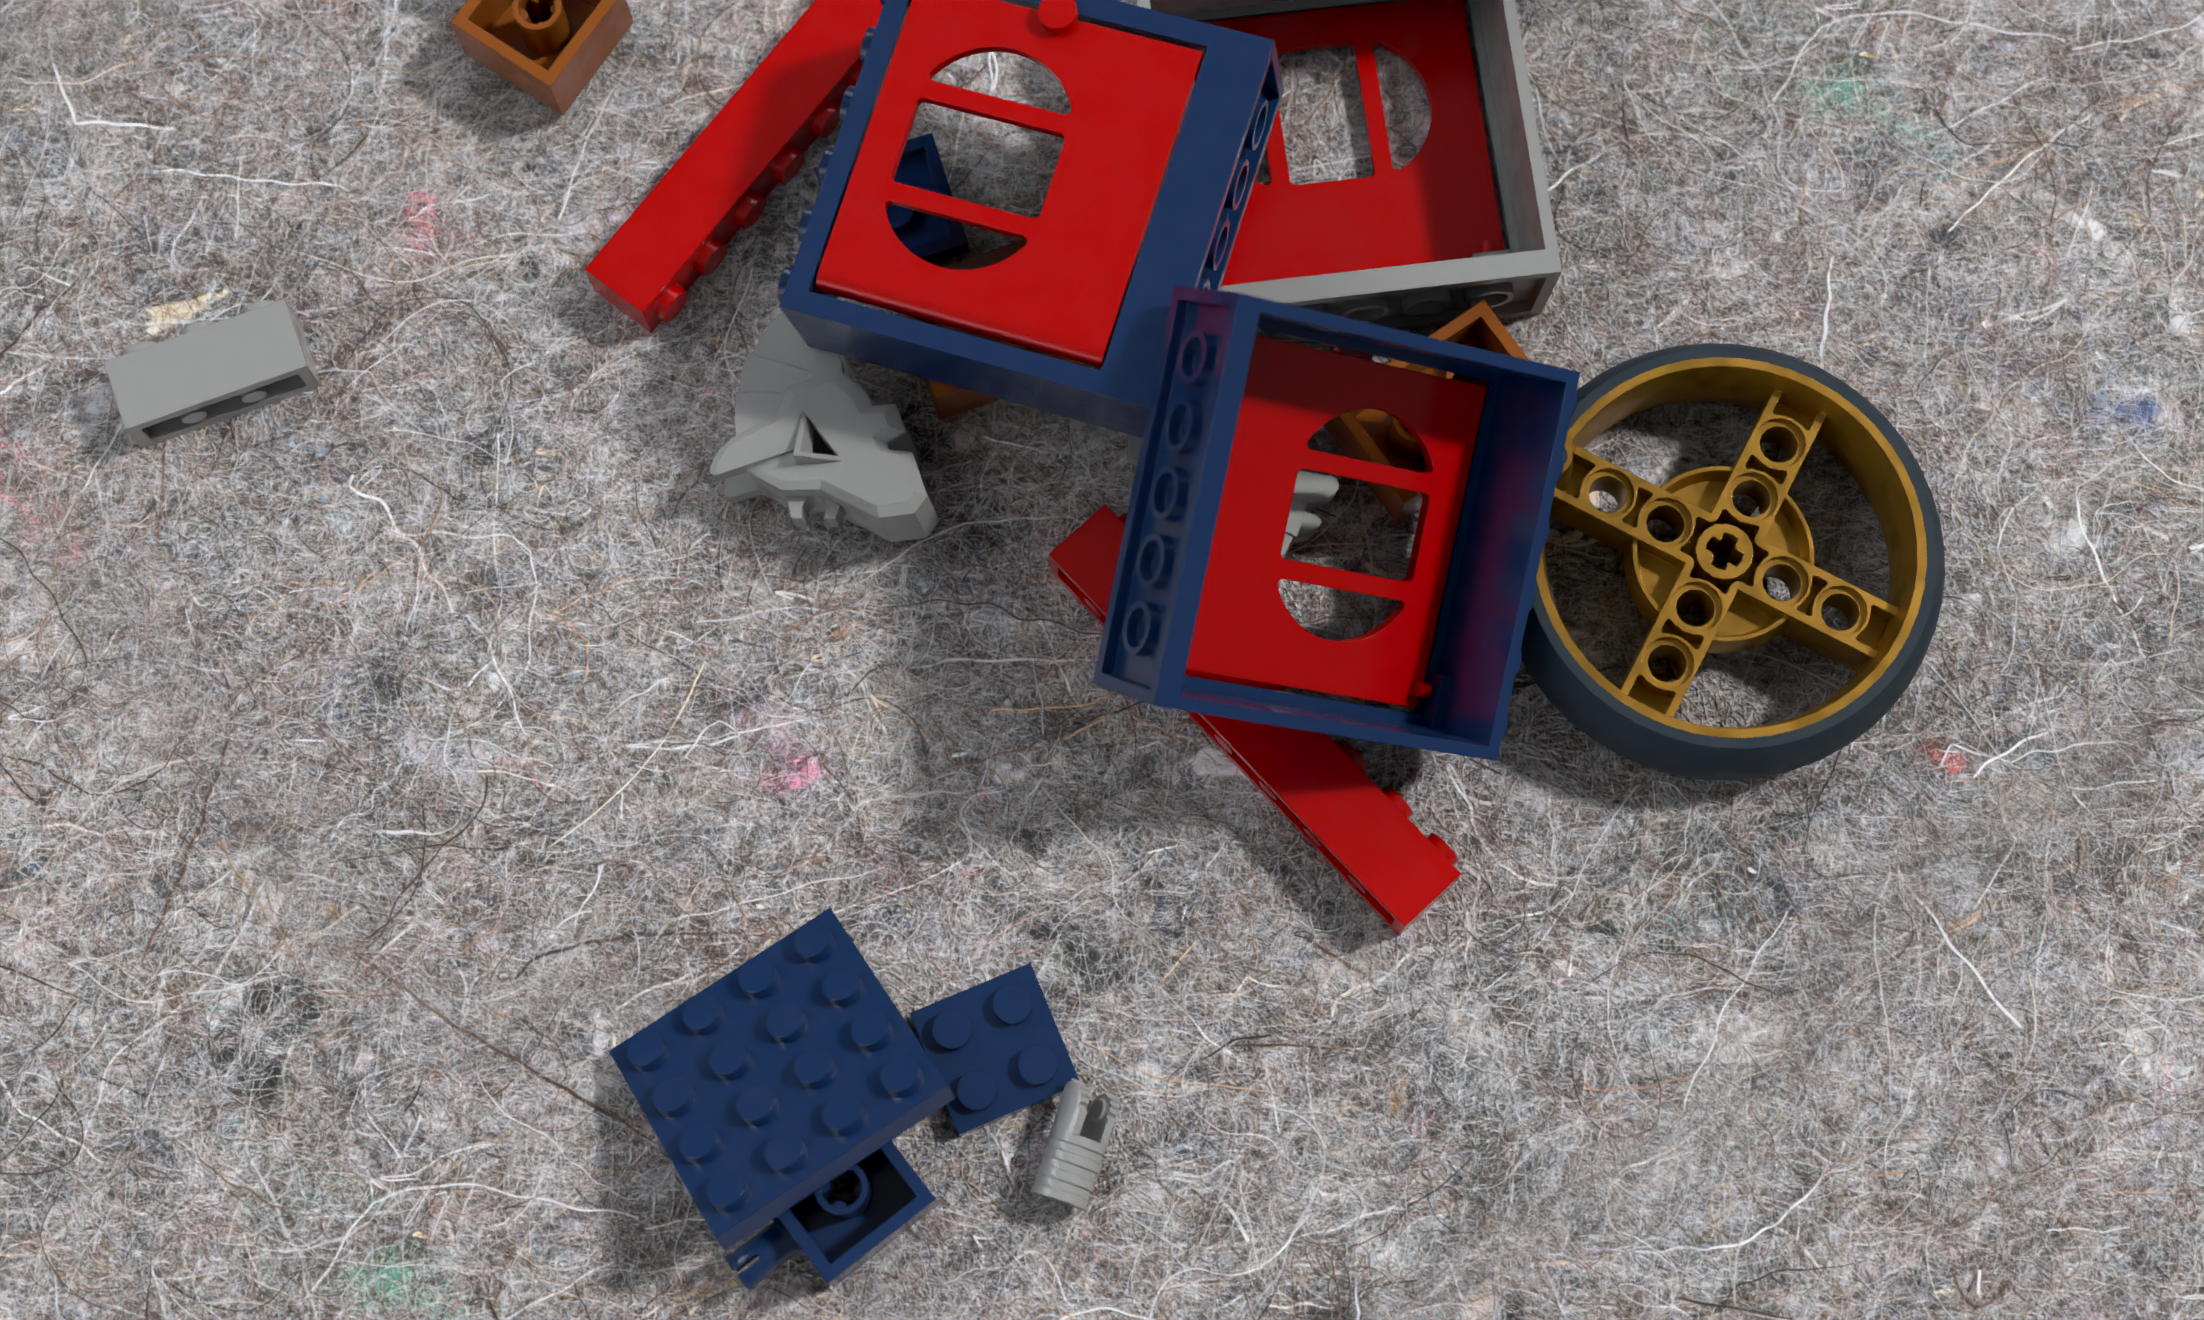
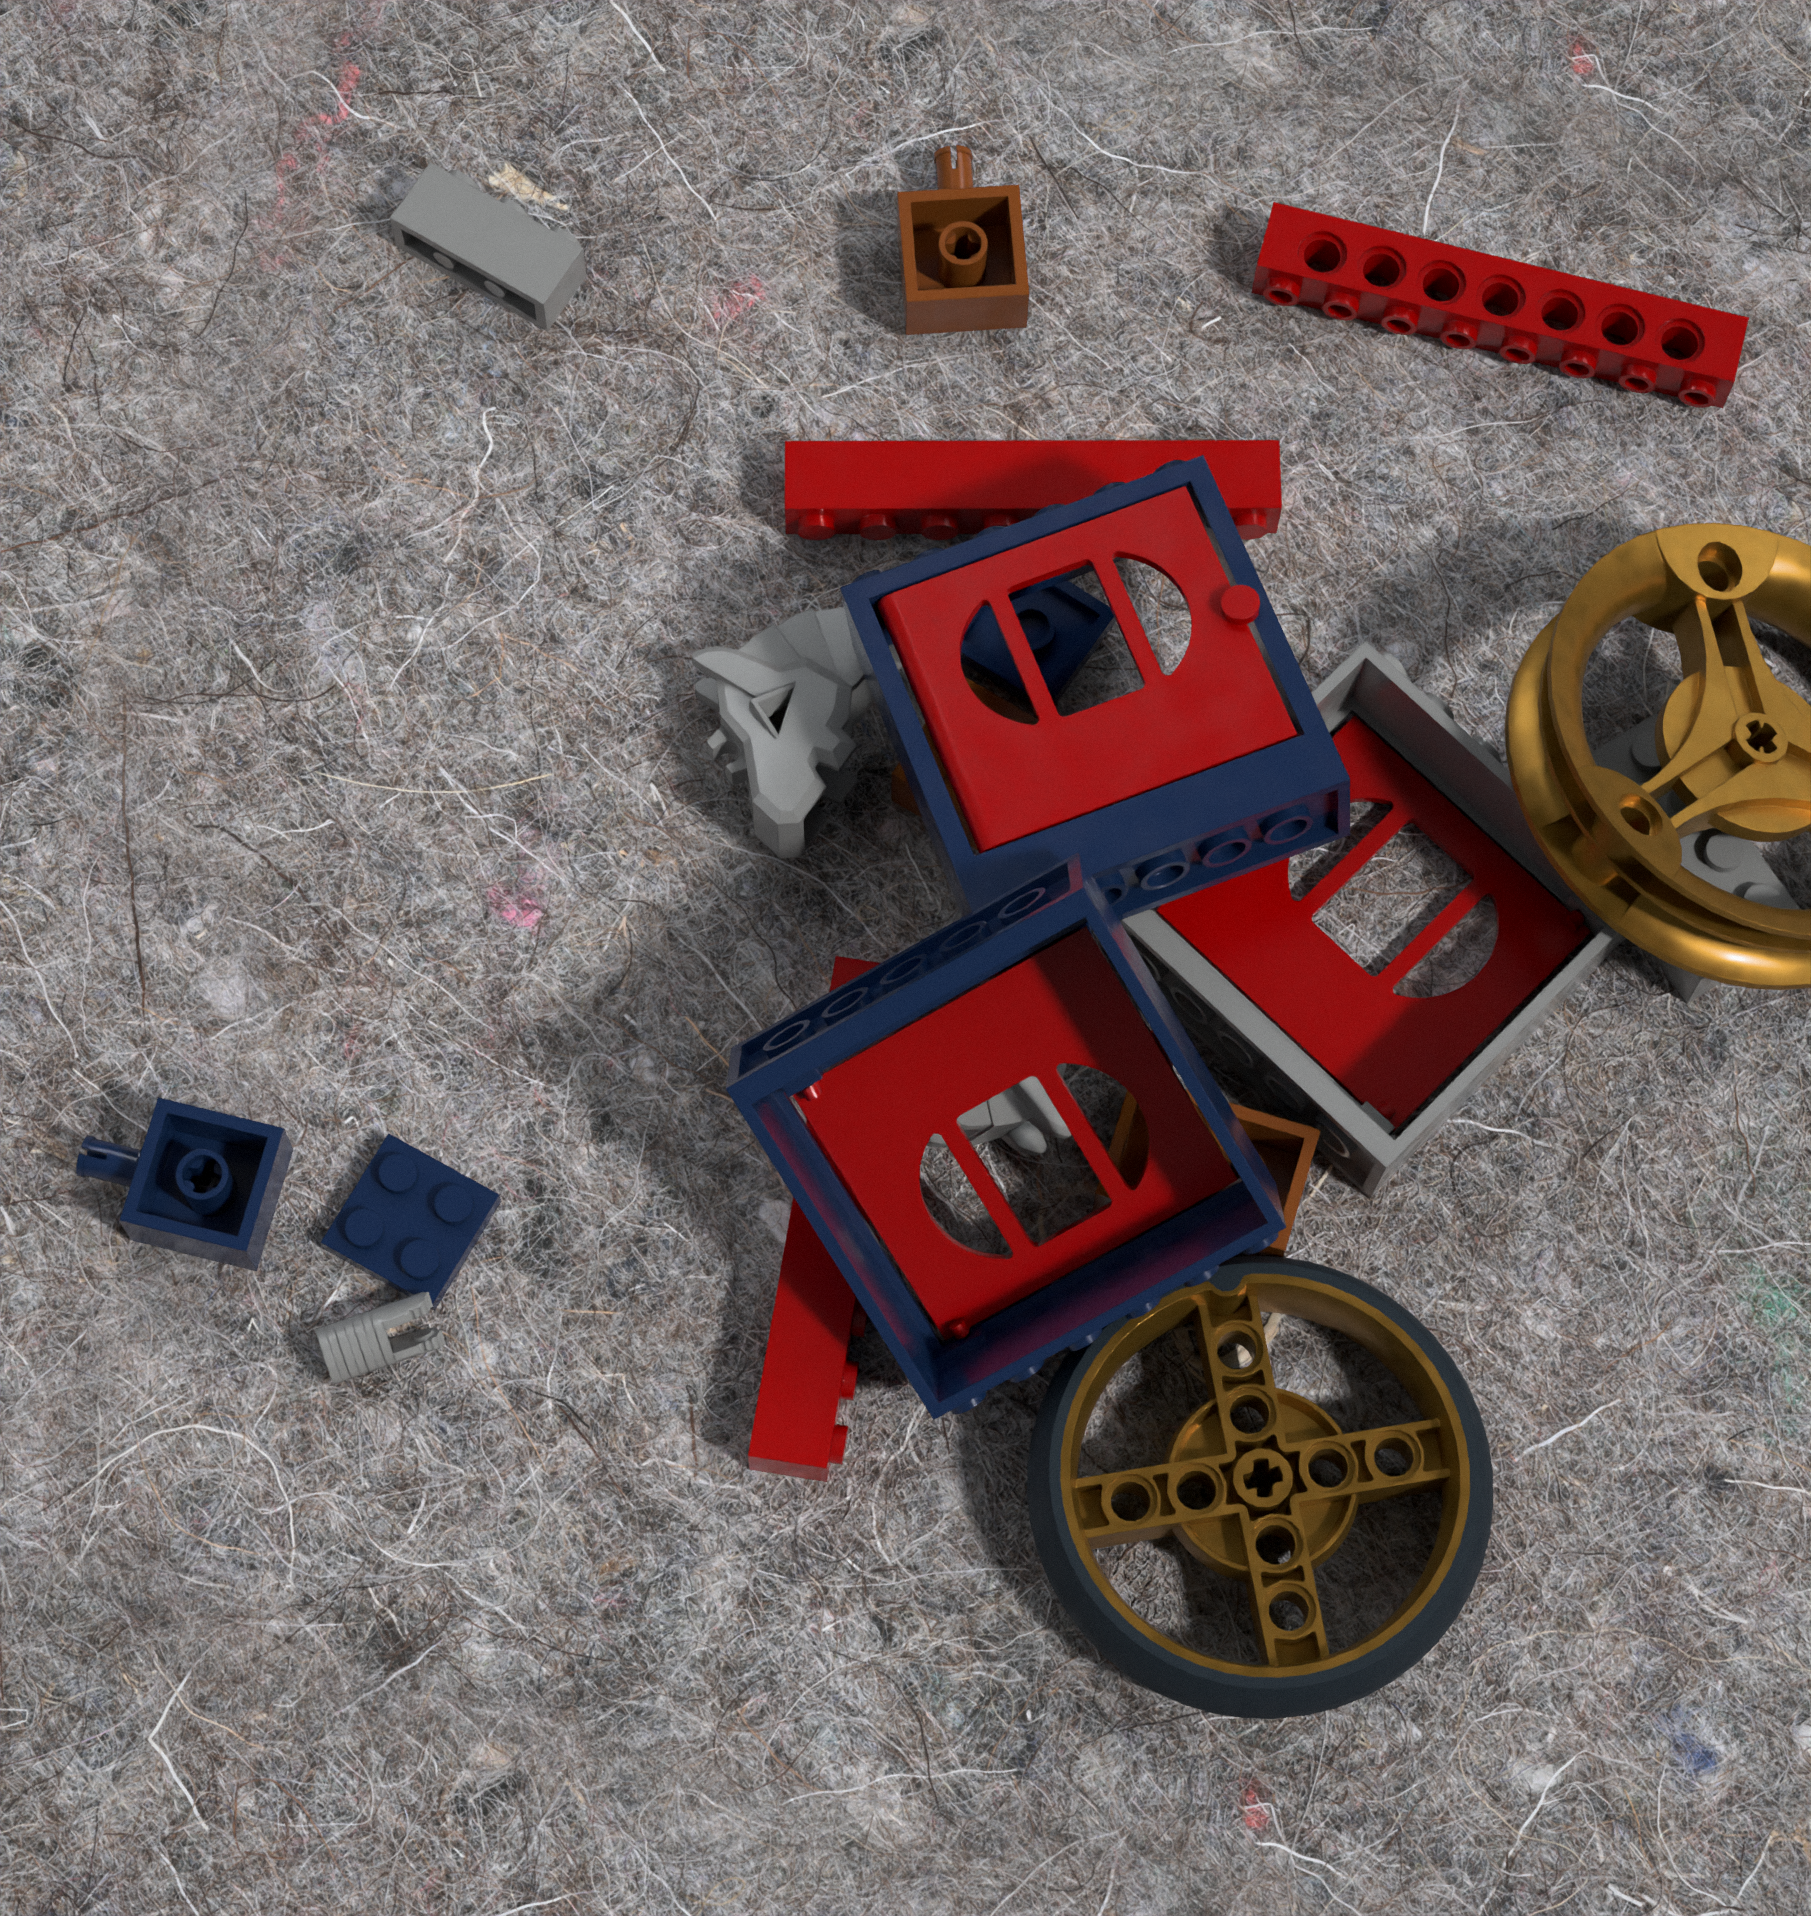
camera: 50 degrees right, 5 degrees down
dark blue plate [609,908,955,1251] -> none

